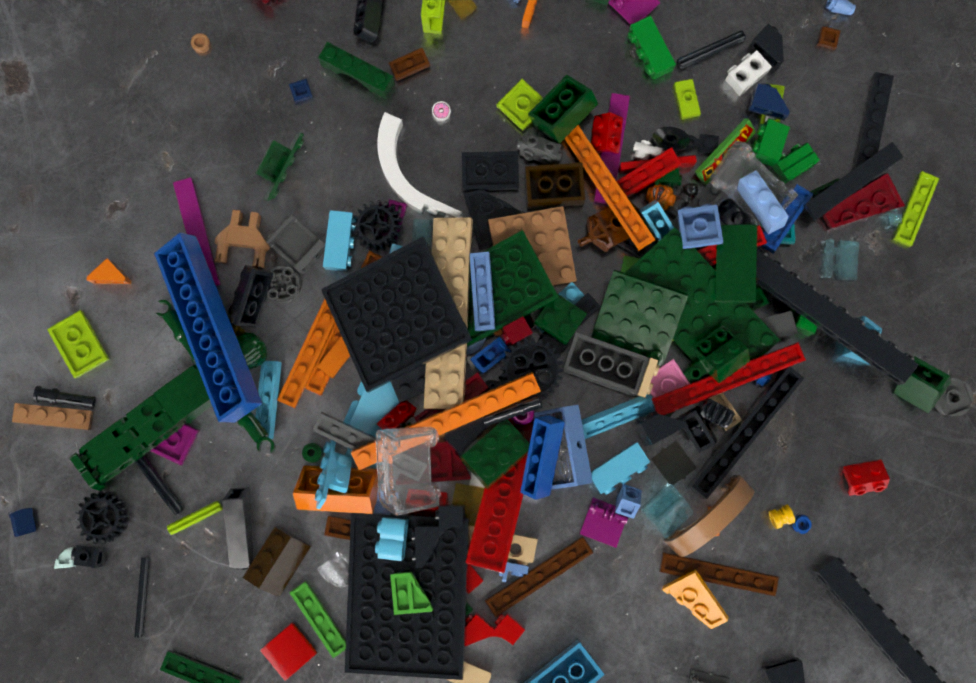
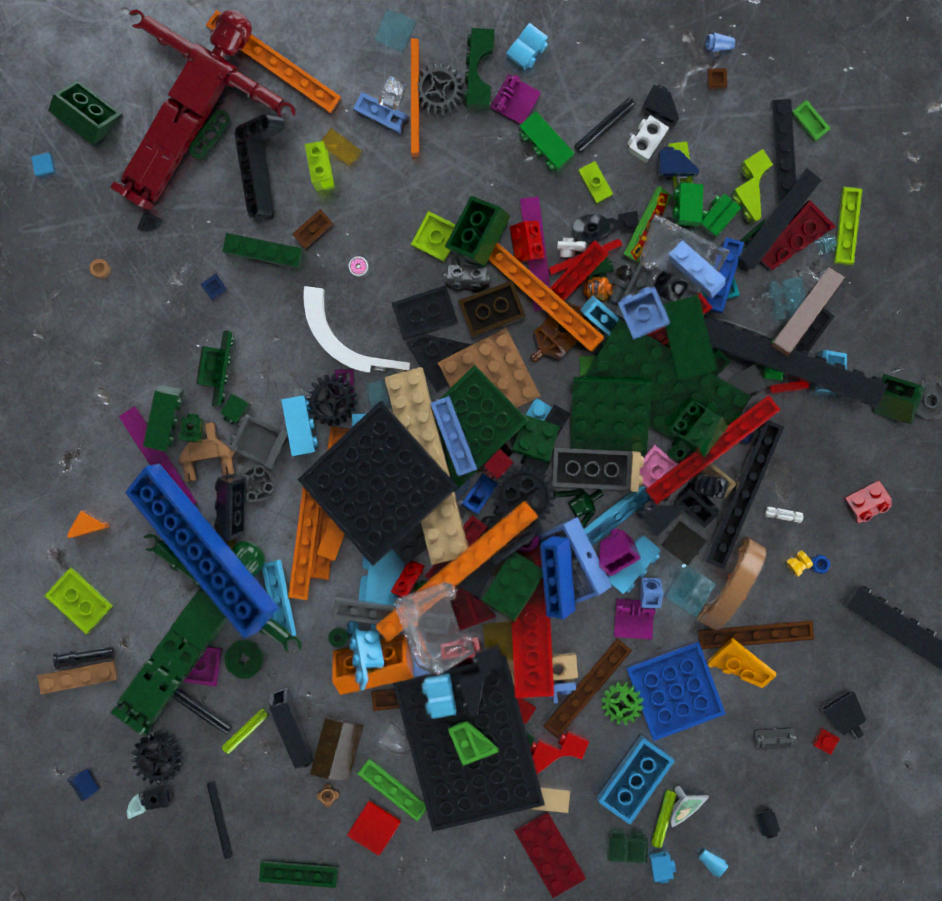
camera: 20 degrees left, 5 degrees up
none -> black tile [137,211,163,232]
none -> dark green wedge [143,385,183,452]
none -> dark green brick [179,414,204,443]
none -> dark green brick [220,394,251,425]
none -> dark green plate [224,640,264,679]
none -> medium nougat plate [316,784,339,807]
none -> dark green piece [551,489,604,529]
none -> magenta torso [599,529,641,576]
none -> bright green gear [601,682,644,725]
none -> blue plate [626,641,726,741]
none -> lime arch [732,149,773,225]
none -> white axle [765,507,803,523]
none -> red tile [767,381,809,394]
none -> tile [772,267,845,356]
none -> bright green tile [792,100,831,142]
none -> black plate [793,308,835,352]

